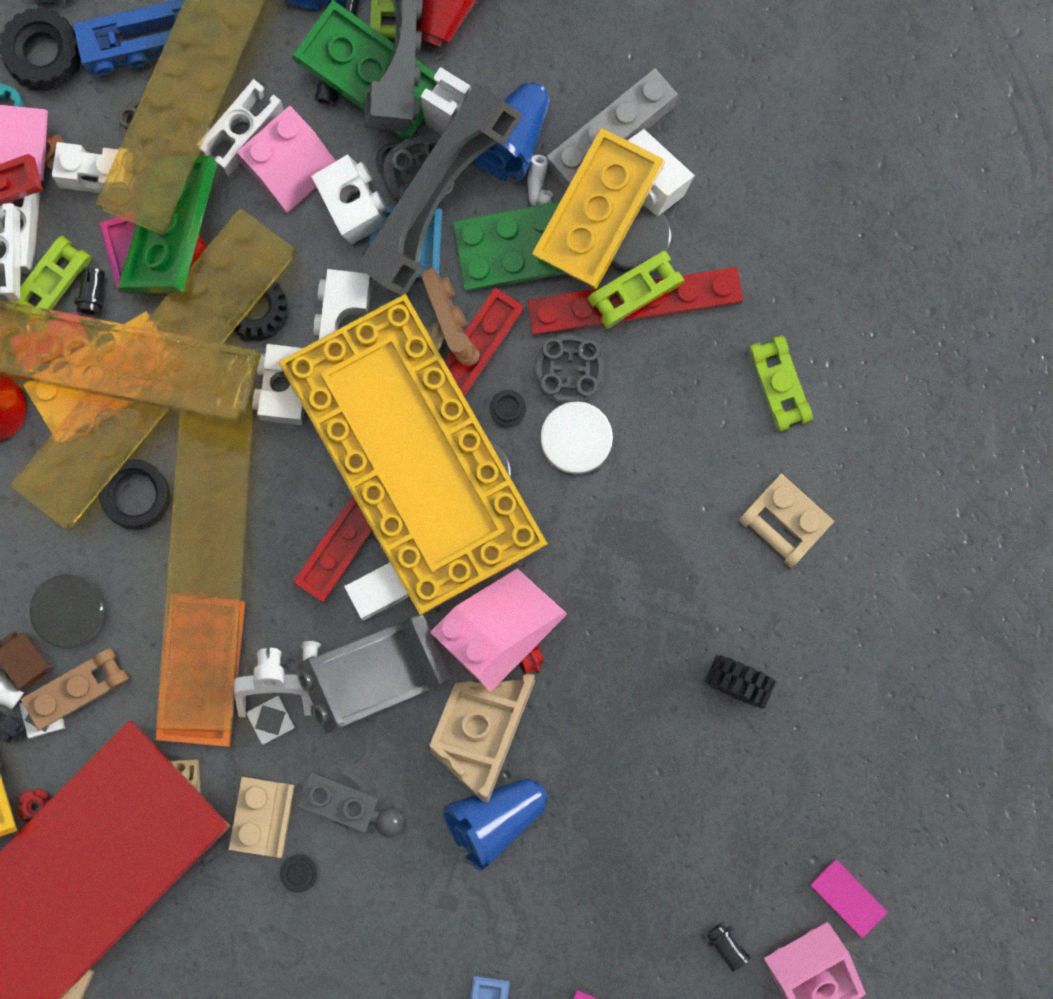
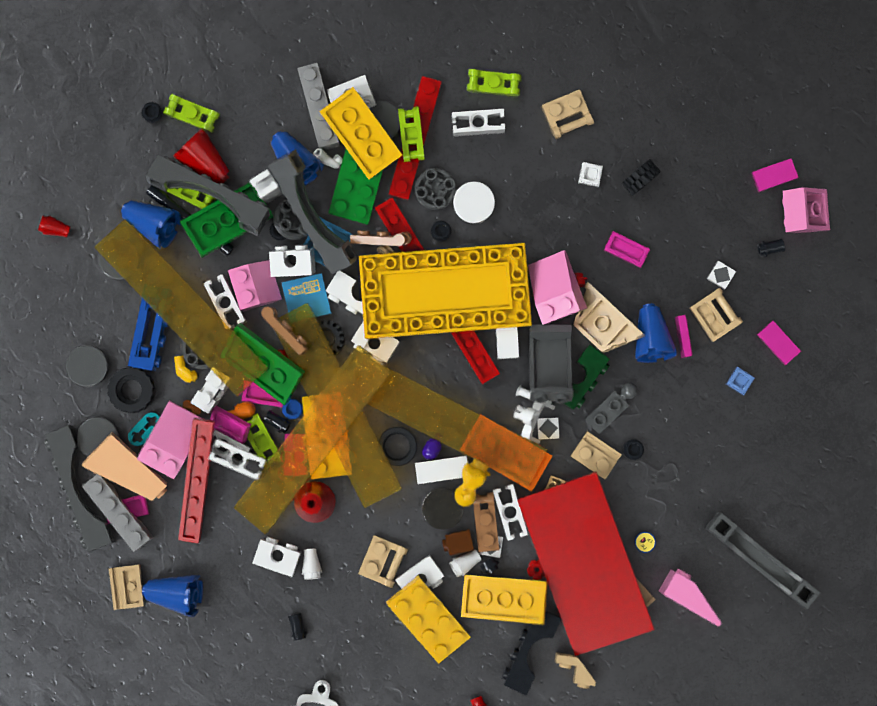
camera: 55 degrees left, 5 degrees up
none -> yellow arm [174,356,198,383]
none -> dark pink tile [210,406,251,444]
none -> orange cylinder [227,401,255,420]
none -> medium nougat plate [261,307,309,355]
none -> dark azure tile [282,273,331,323]
none -> blue tile [282,399,303,419]
none -> white piece [415,456,467,484]
none -> dark purple cylinder [422,433,443,461]
none -> white piece [452,109,505,136]
none -> yellow animal [454,458,491,507]
none -> white piece [493,484,528,541]
none -> dark green arch [563,344,610,410]
none -> white tile [578,162,603,187]
none -> dark pink tile [604,231,650,268]
none -> light yellow tile [634,532,656,553]
none -> dark pink tile [675,315,693,358]
none -> tan plate [689,288,743,342]
none -> tile [707,261,736,290]

